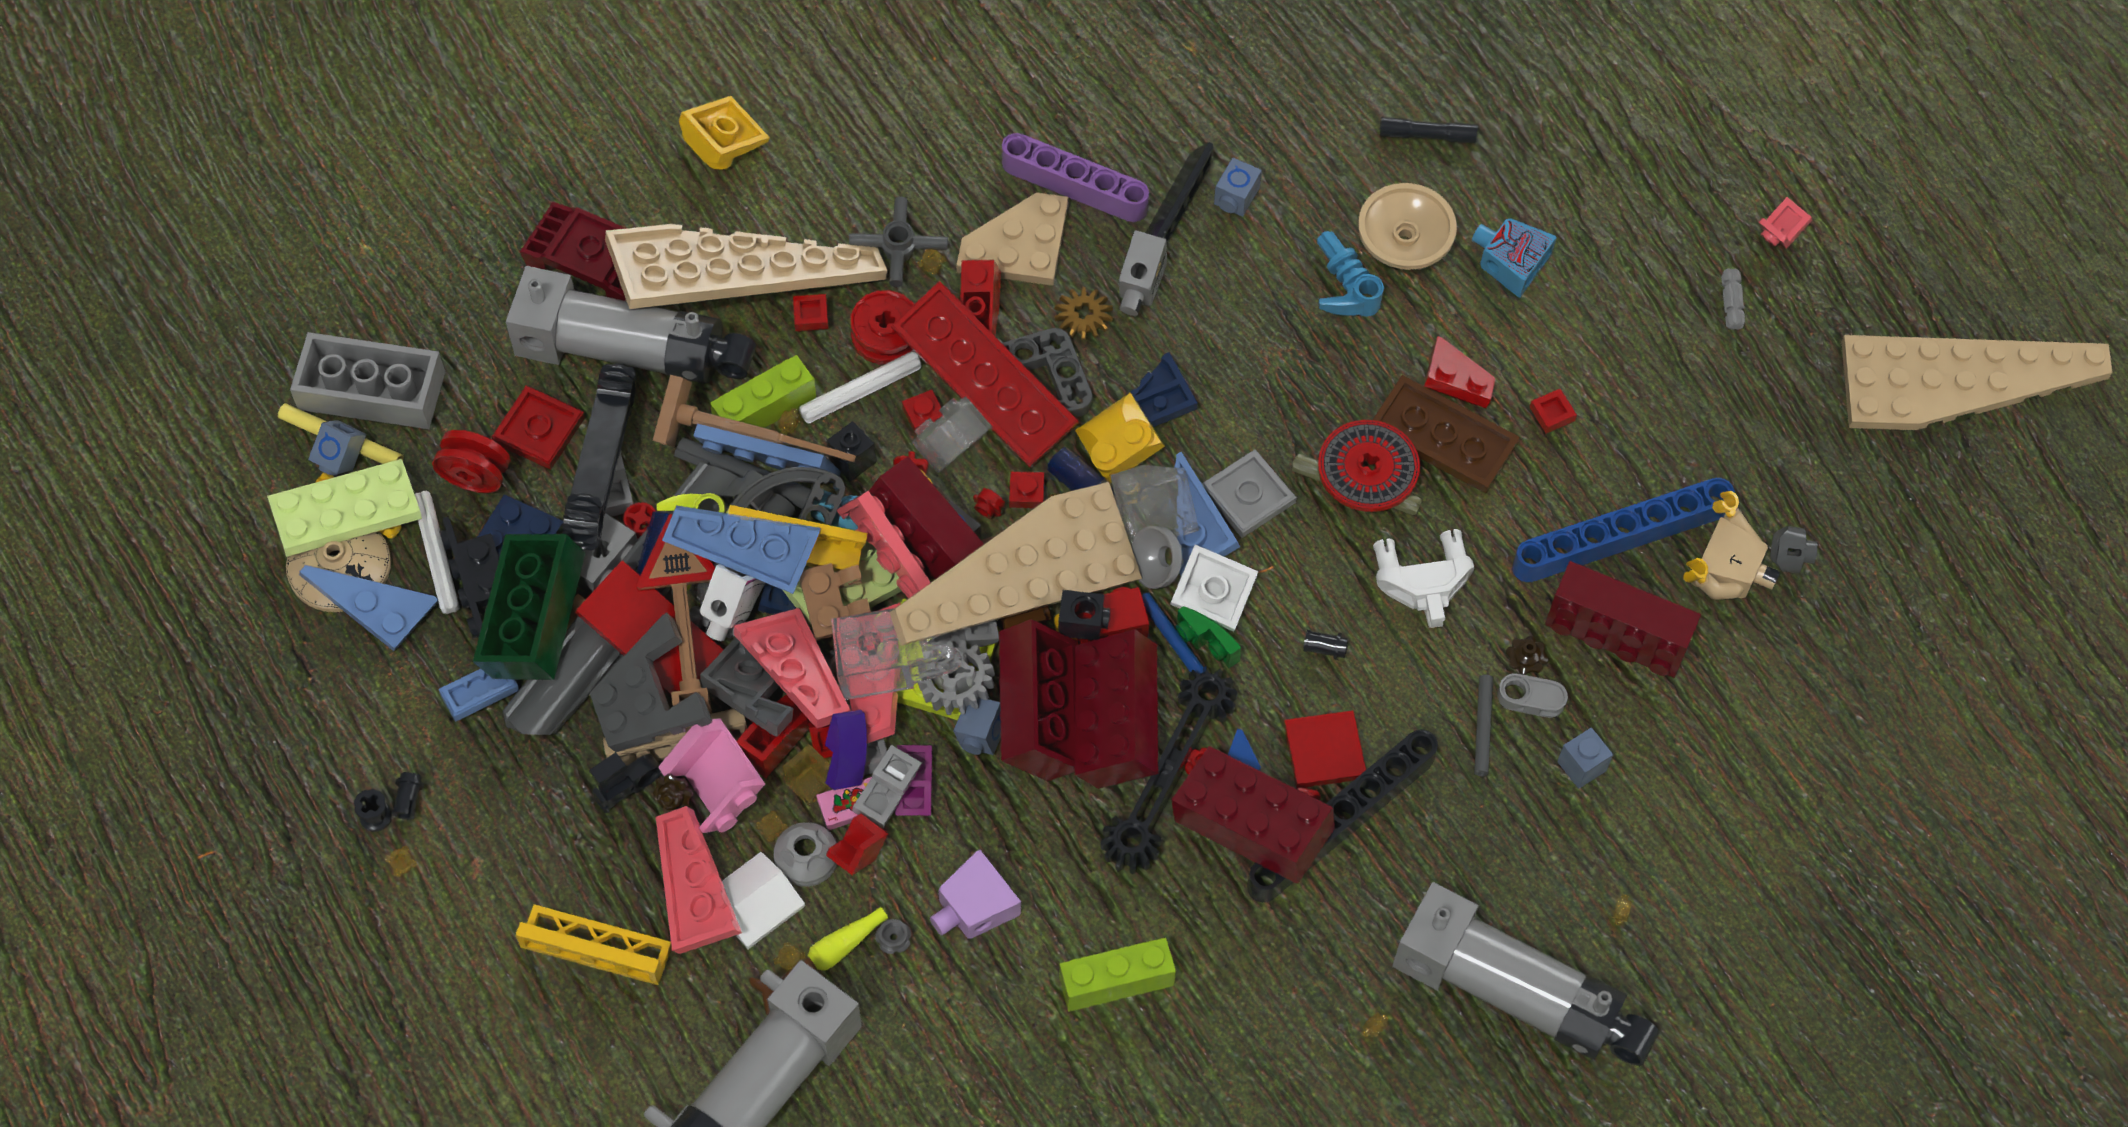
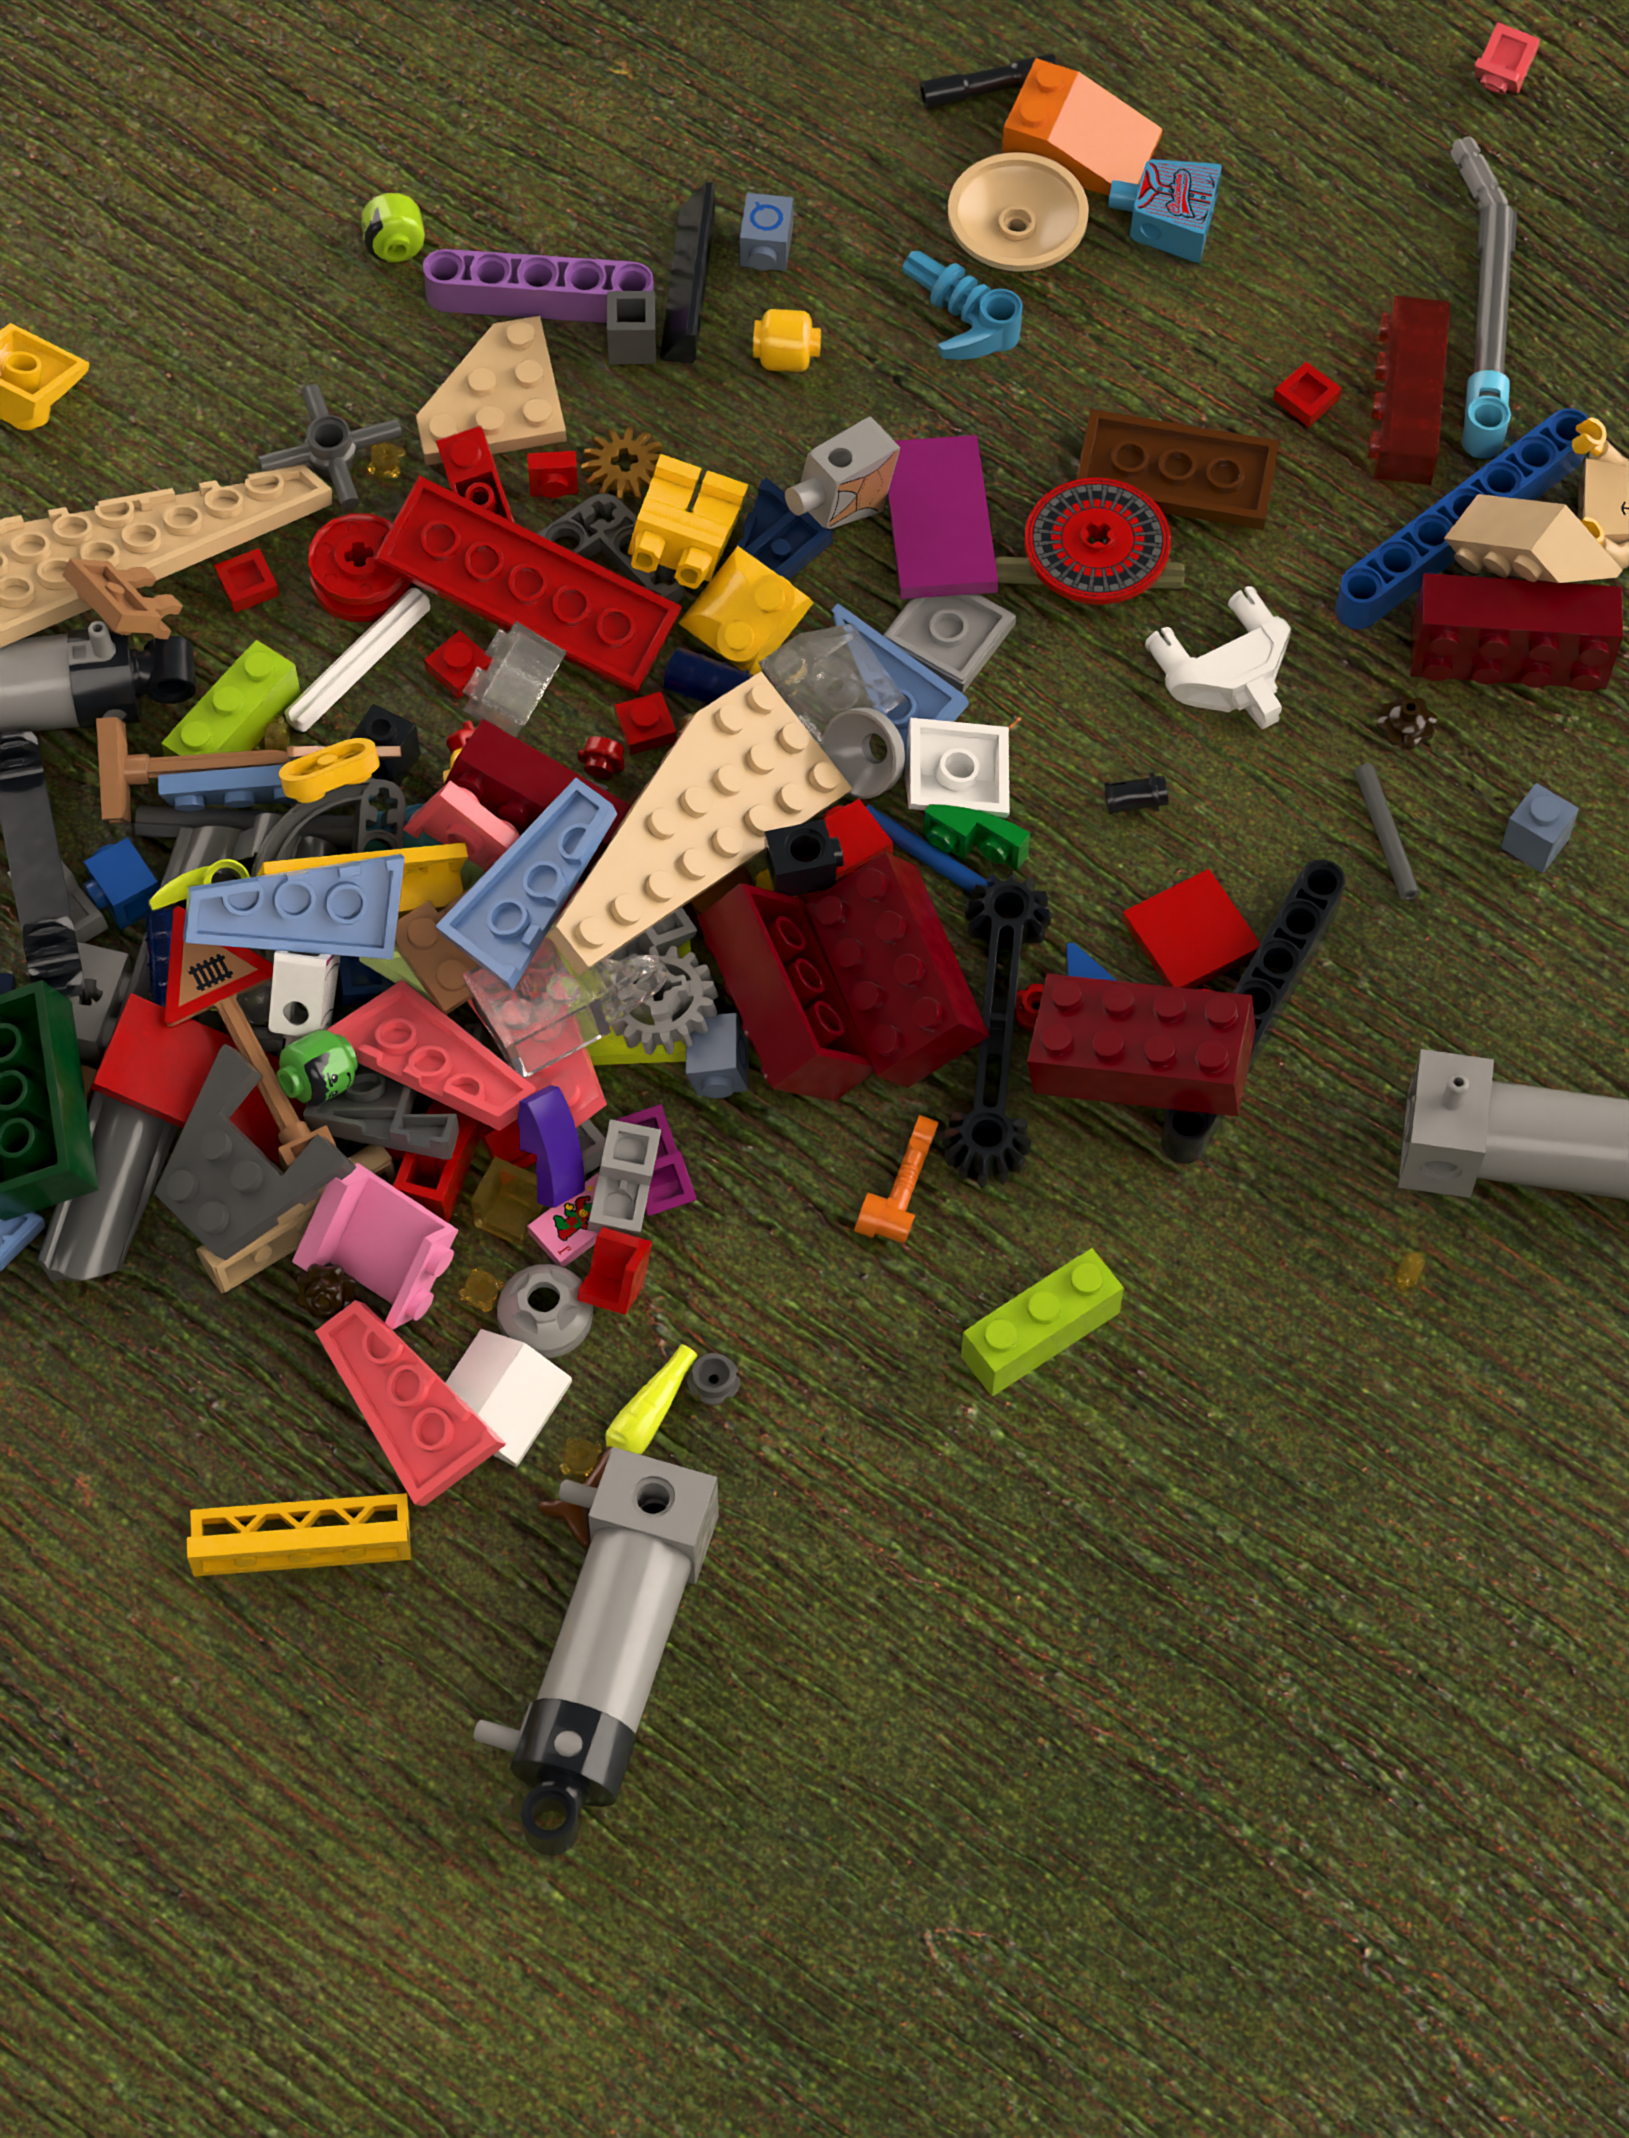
camera: 20 degrees left, 0 degrees up
black piece [589,752,662,814] -> none
red wheel [623,502,657,540] -> none
lavender torso [930,850,1021,938] -> none
light grey torso [1119,230,1167,316] -> none
wing [1424,336,1495,409] -> none
light grey piece [1497,674,1568,718] -> none
none -> medium nougat plate [62,559,183,639]
none -> blue brick [83,837,160,930]
none -> bright green head [277,1029,358,1106]
none -> yellow plate [279,738,380,803]
none -> lime head [361,193,425,263]
none -> medium blue wing [435,778,617,991]
none -> red plate [527,451,578,498]
none -> dark grey brick [607,291,656,364]
none -> yellow hips [628,454,749,589]
none -> yellow head [753,309,821,372]
none -> light grey torso [785,416,900,529]
none -> orange brick [854,1115,939,1244]
none -> magenta tile [887,435,998,599]
none -> slope [1002,58,1163,196]
none -> clear red brick [1367,295,1451,485]
none -> tan slope [1444,494,1622,583]
none -> dark grey piece [1461,203,1517,459]

